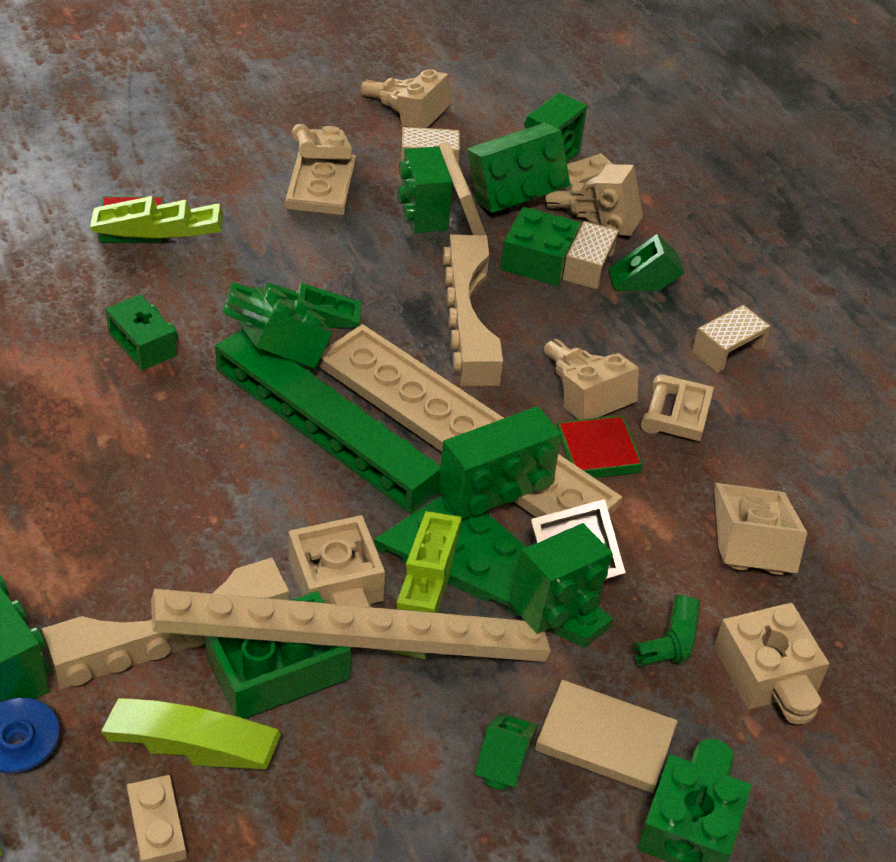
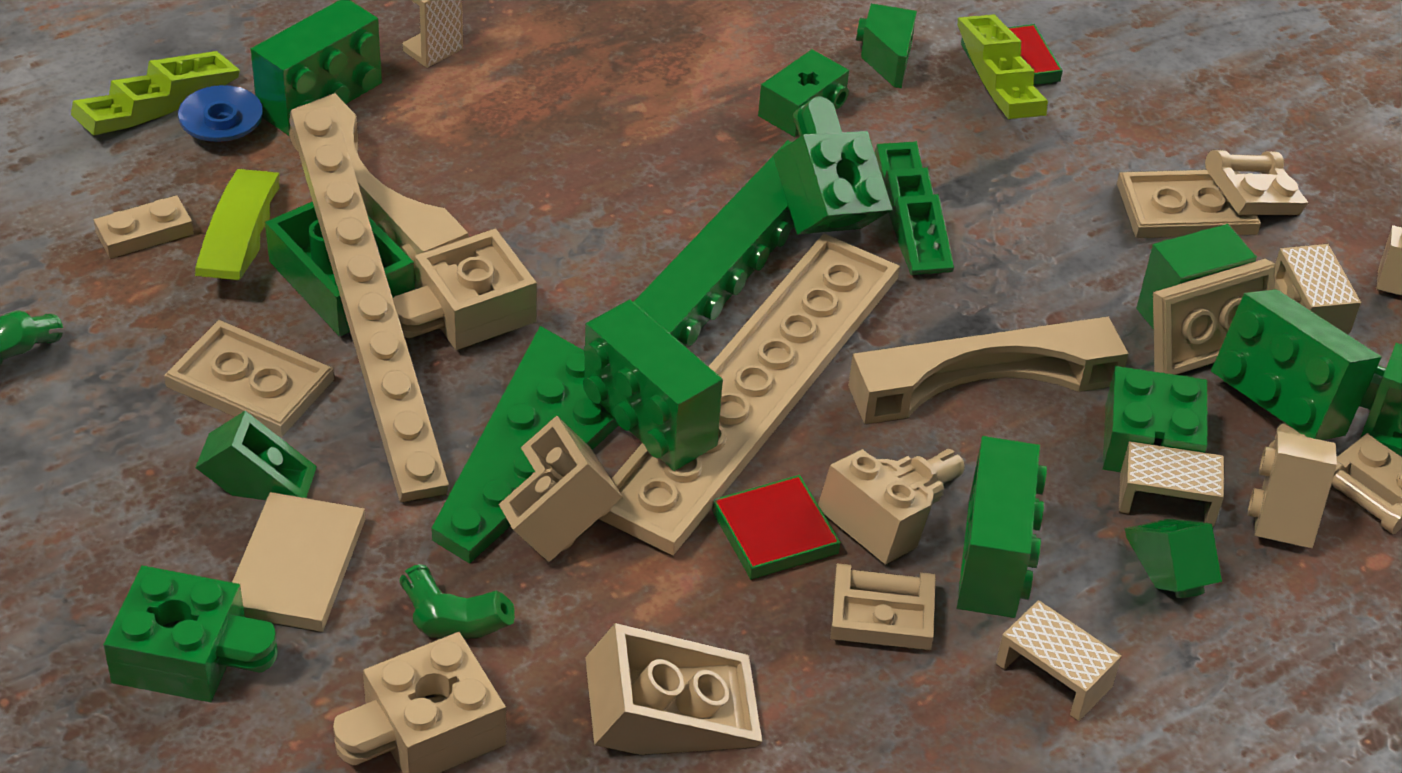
camera: 80 degrees right, 0 degrees up
lime slope [387,511,462,659] -> none
green piece [509,522,613,634] -> none
none -> tan tile [164,320,334,437]
none -> green slope [856,3,917,89]
none -> green brick [956,436,1047,618]

